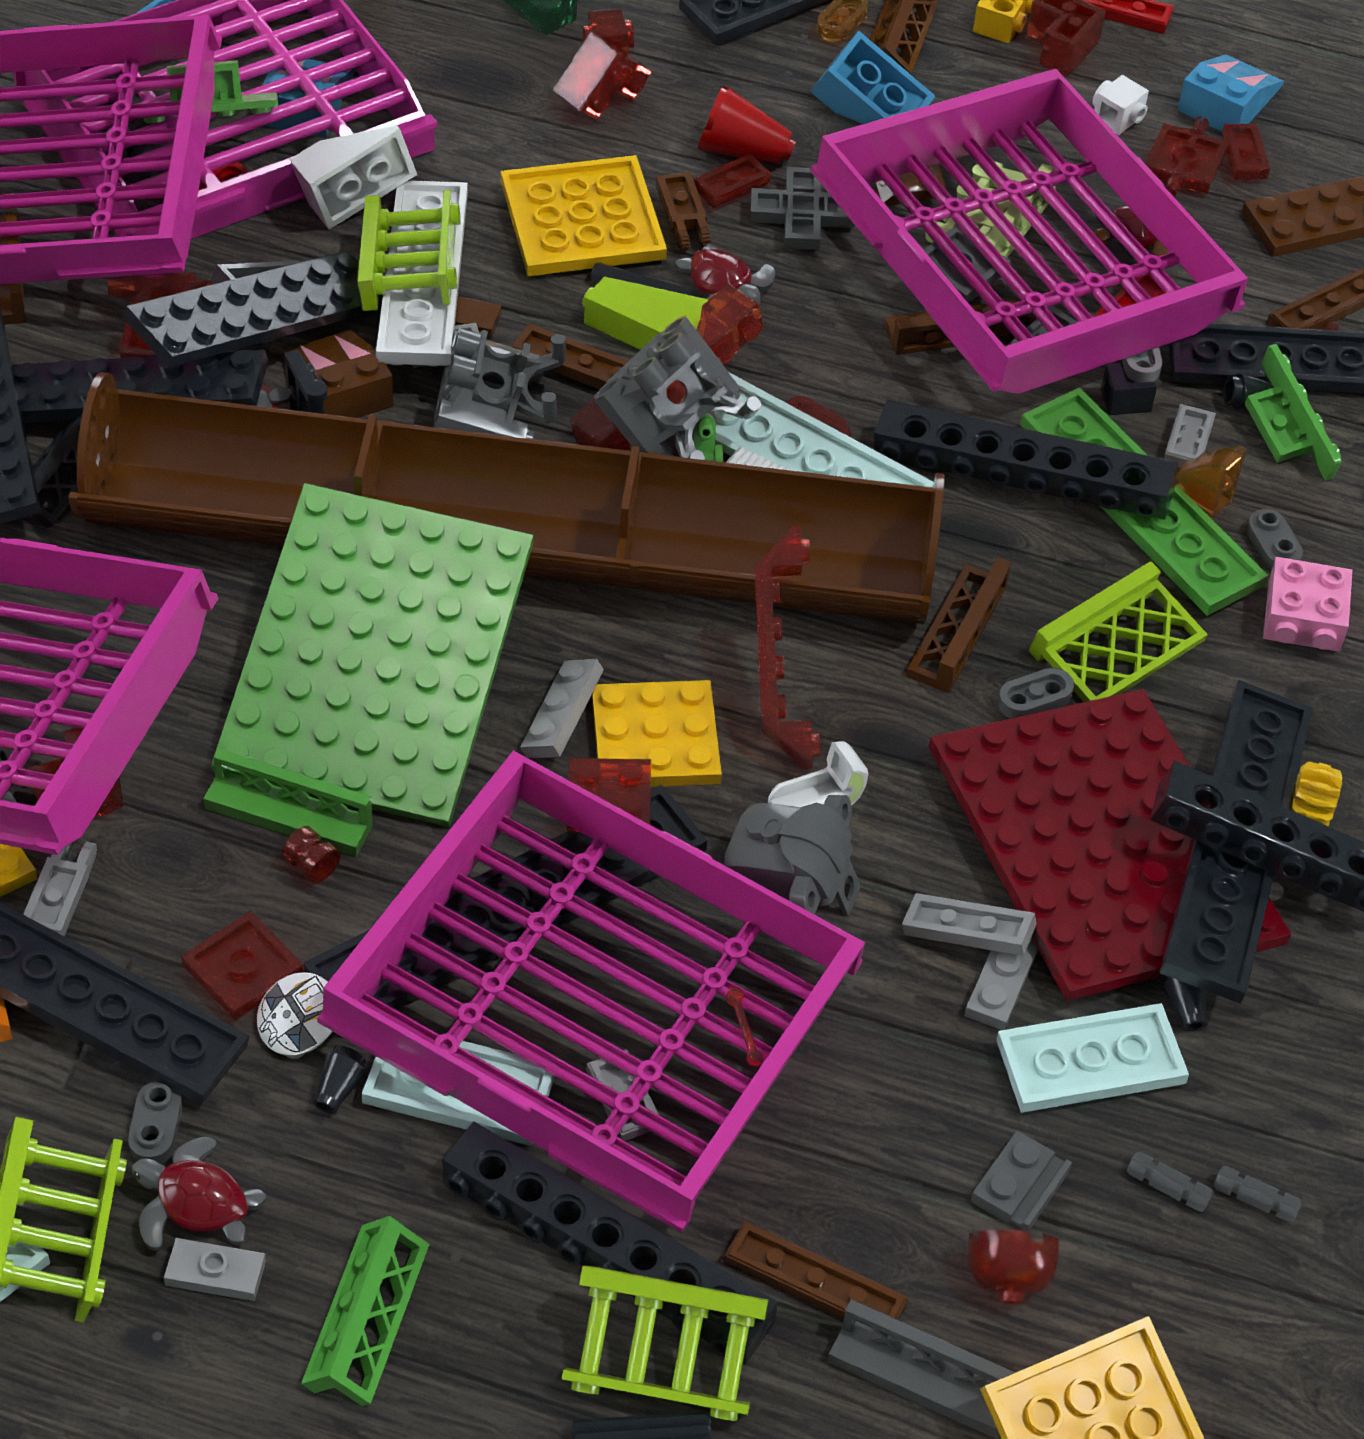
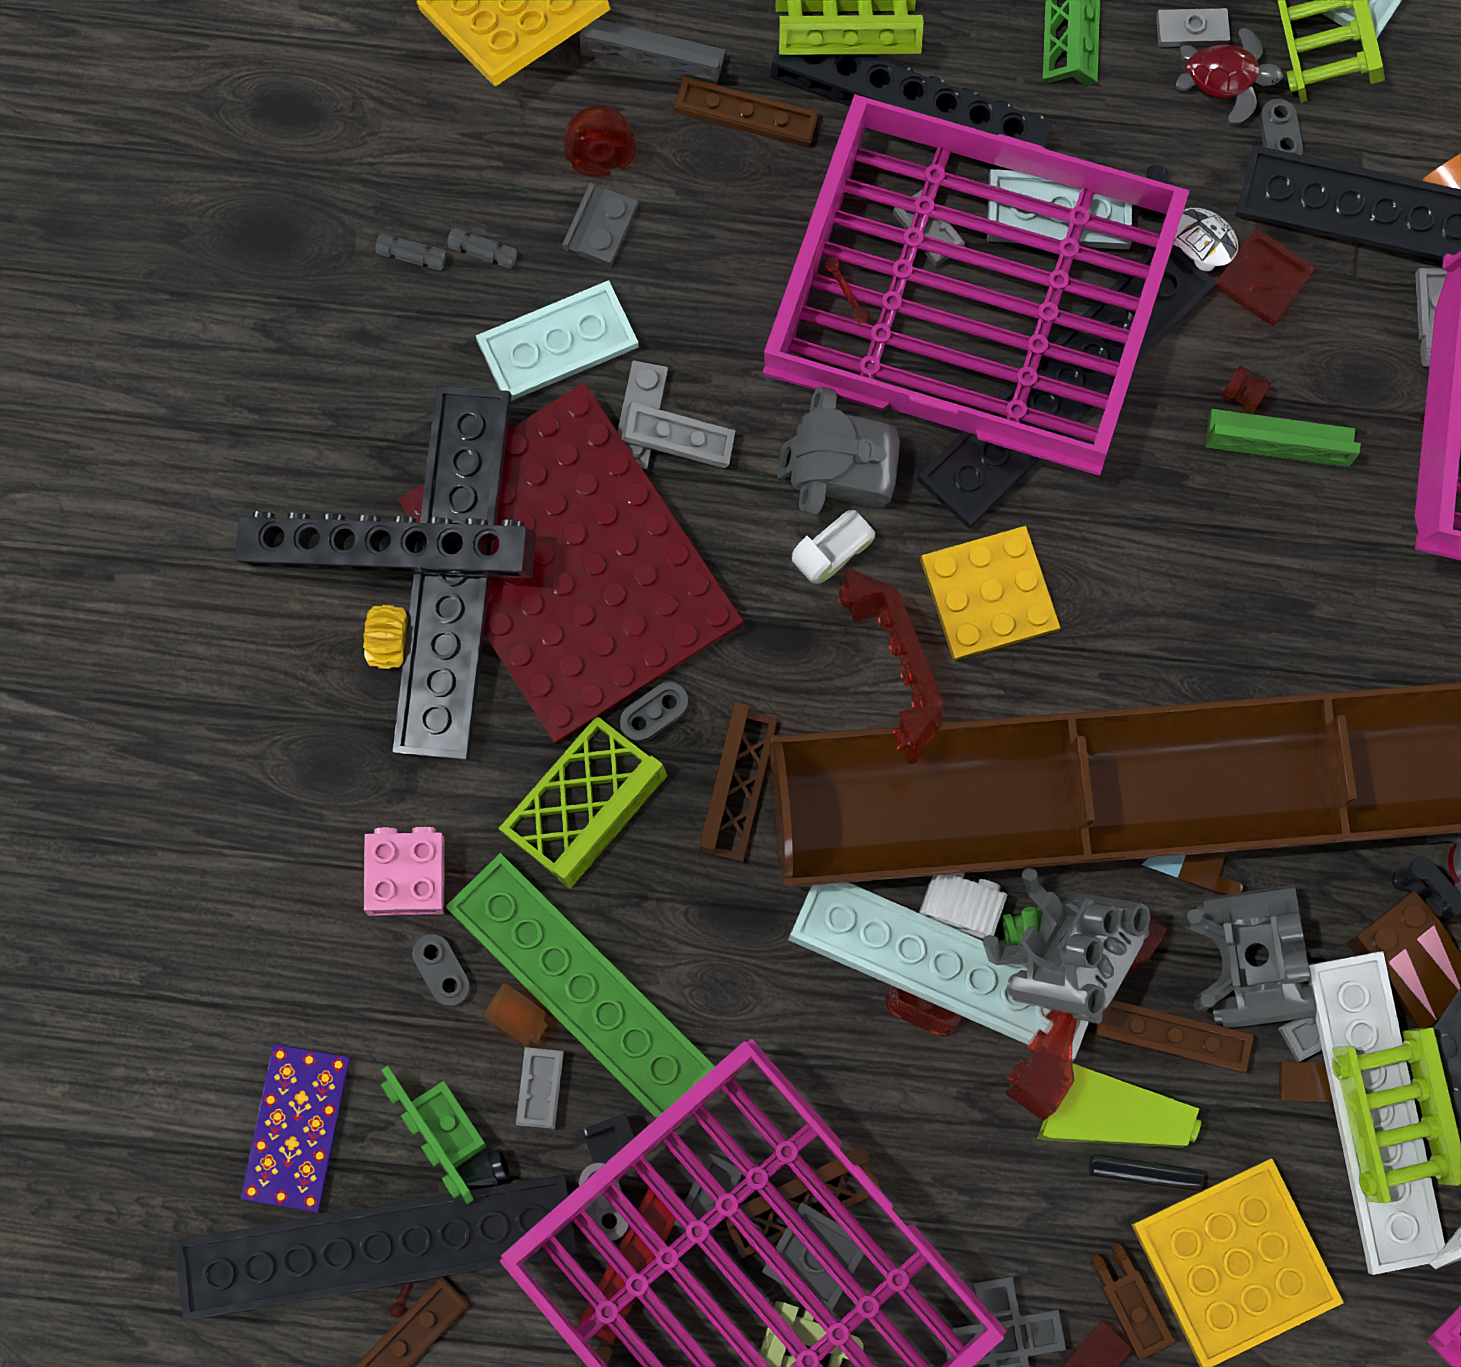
camera: 165 degrees right, 25 degrees up
bright green plate [211,483,534,828] -> none
light grey plate [520,659,604,758] -> none
clear red plate [567,758,651,832] -> none
dark red animal [675,244,775,307] -> none
black brick [874,399,1178,520] -> none

